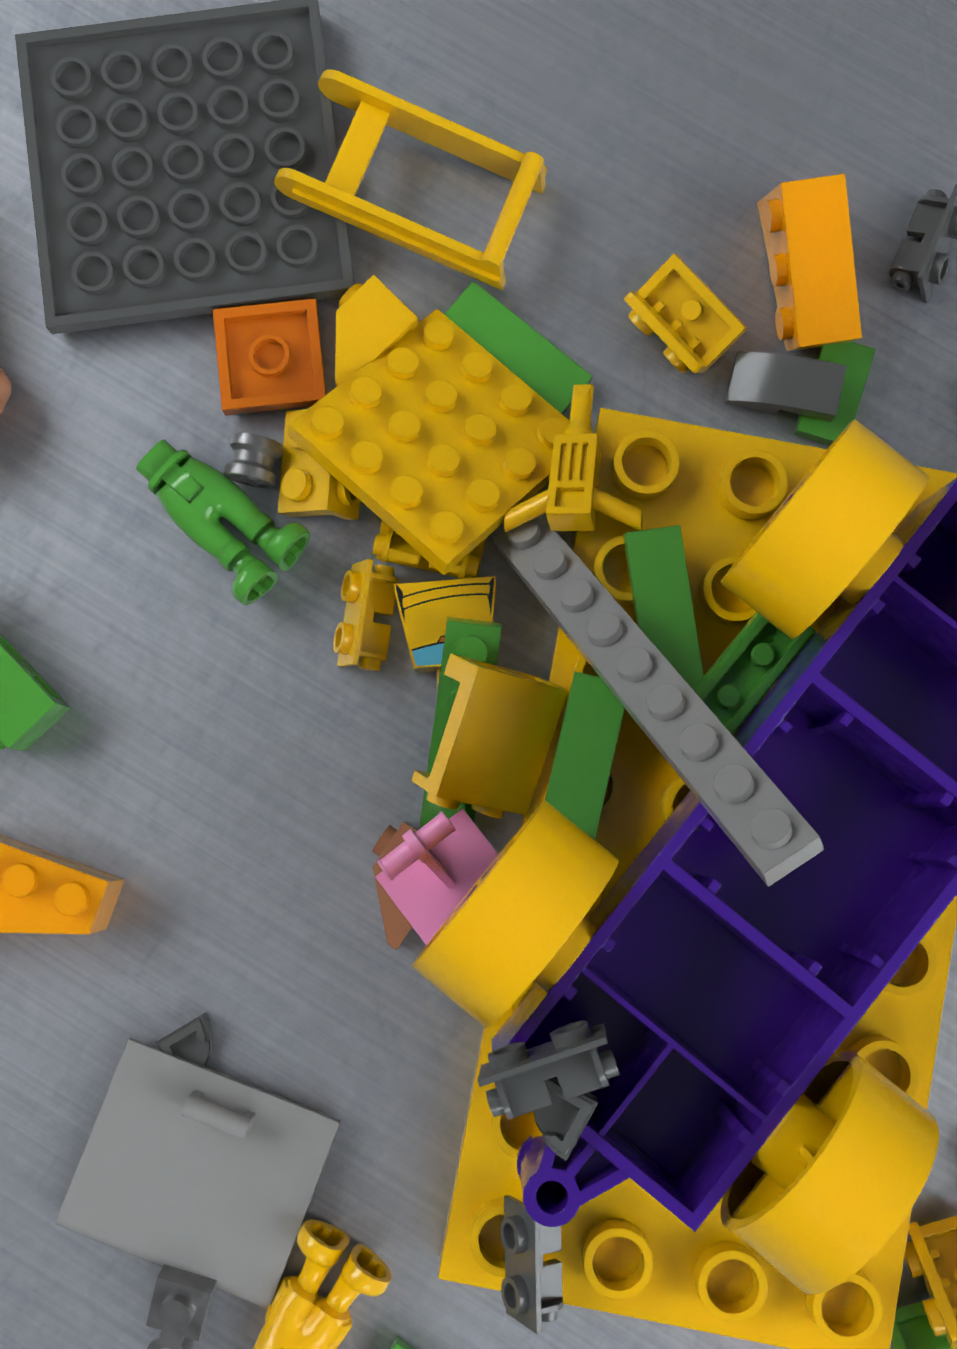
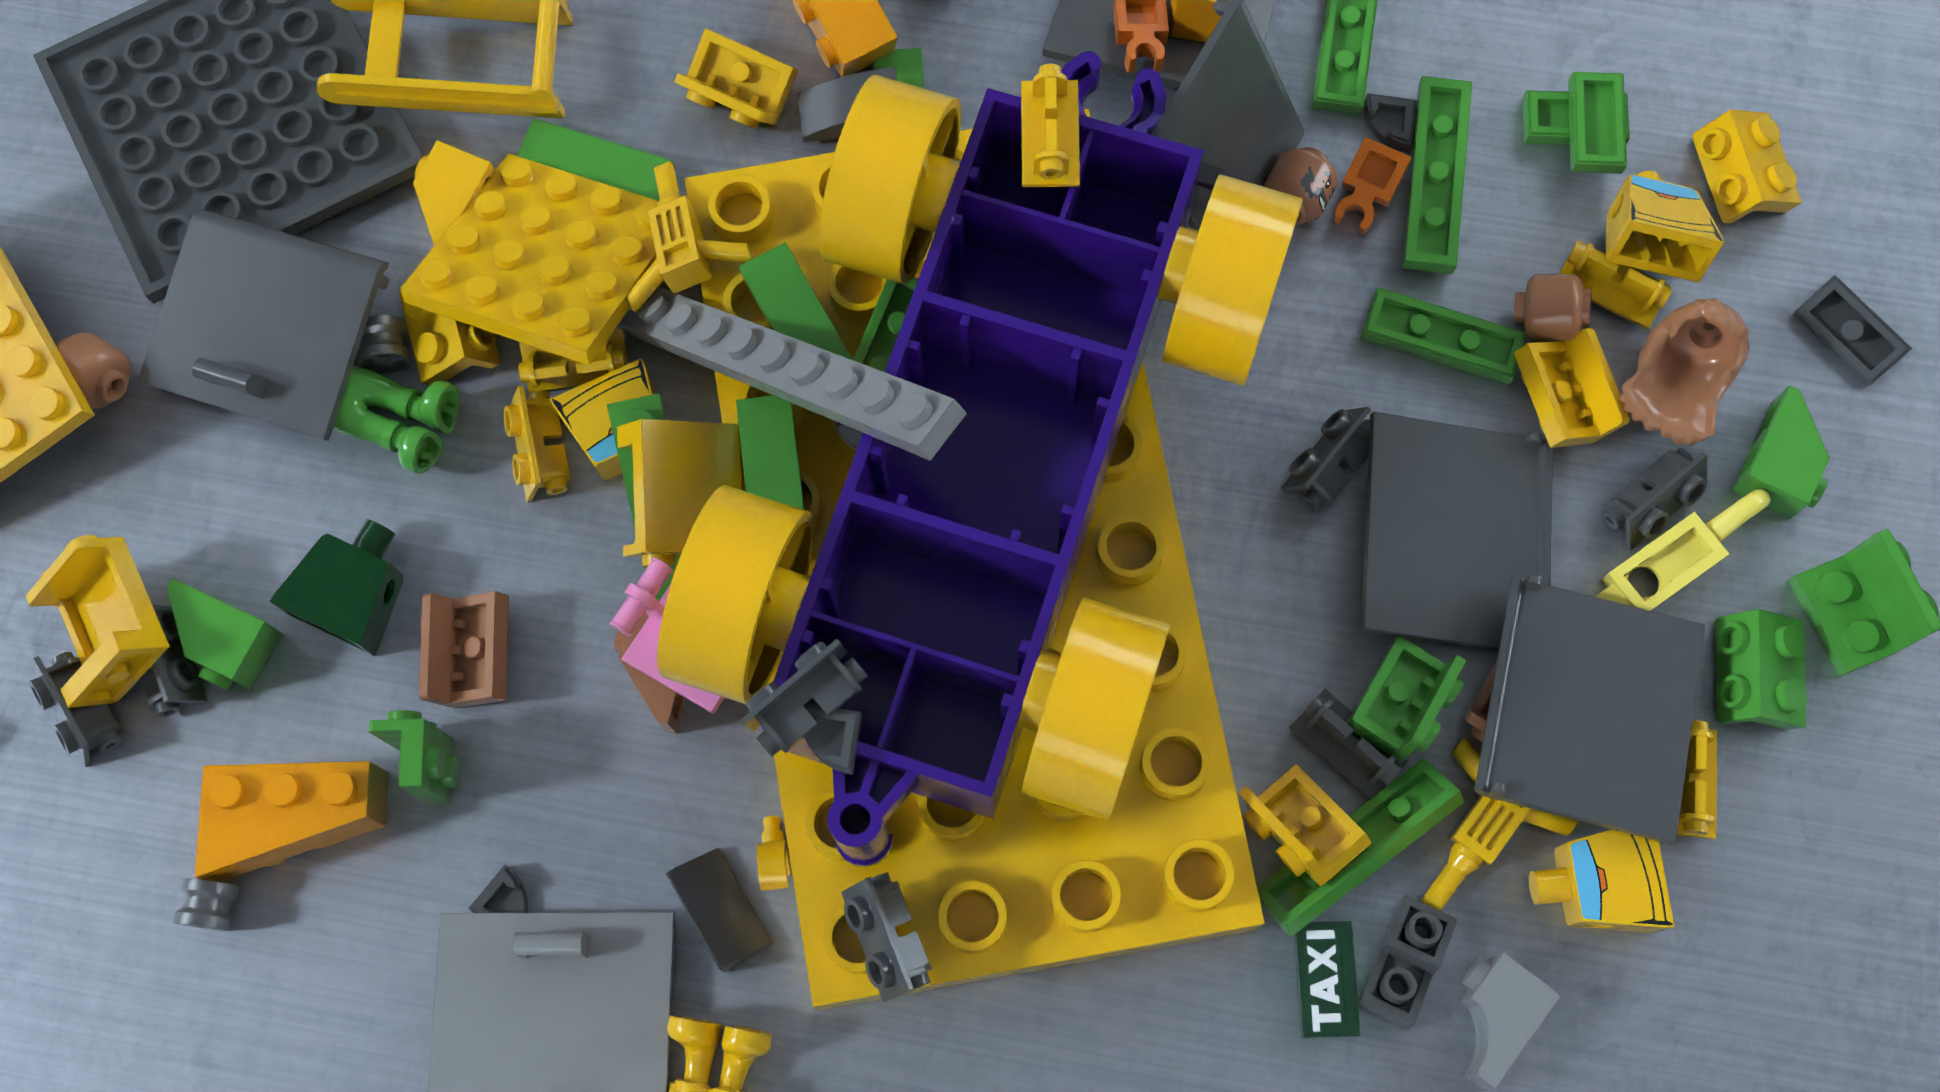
camera: 20 degrees left, 10 degrees down
orange plate [213,298,327,416] -> none
none -> dark grey container [137,209,389,441]
none -> dark green torso [270,519,403,656]
none -> bright green bracket [369,710,460,804]
none -> nougat bracket [419,591,509,708]
none -> dark grey slope [666,848,773,973]
none -> yellow piece [757,815,791,891]

